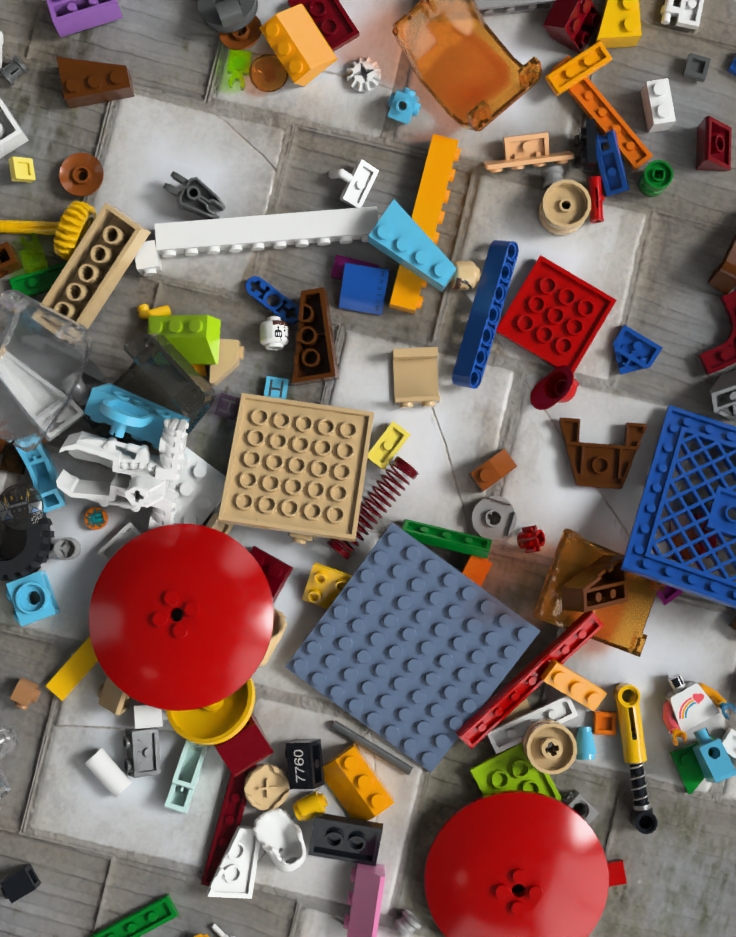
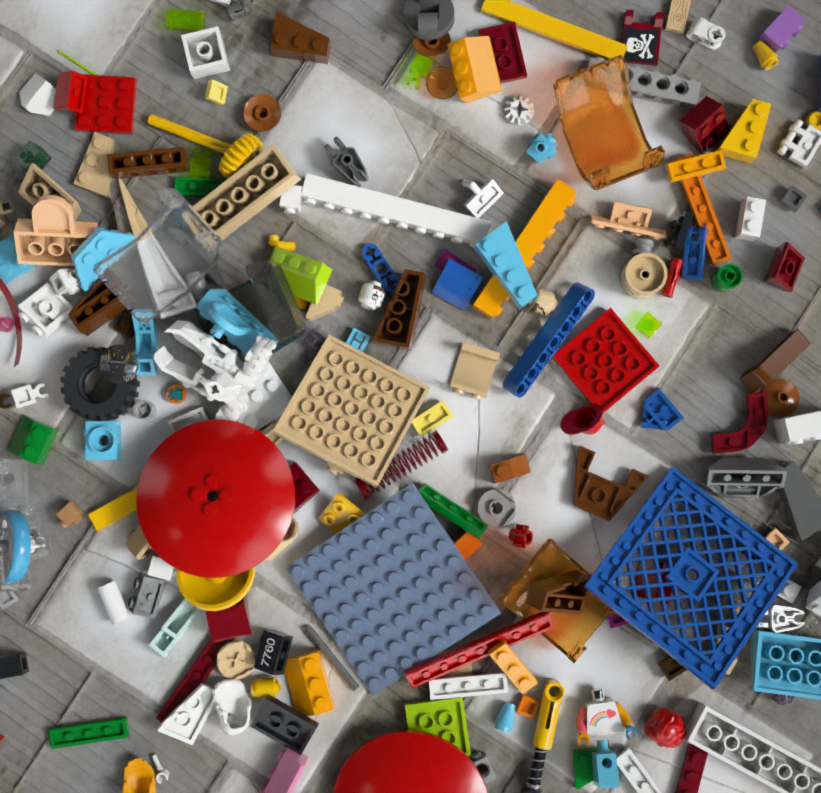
camera: 25 degrees right, 0 degrees up
tan wheel [522,719,577,774] -> none
none -> clear neon green plate [634,312,662,339]

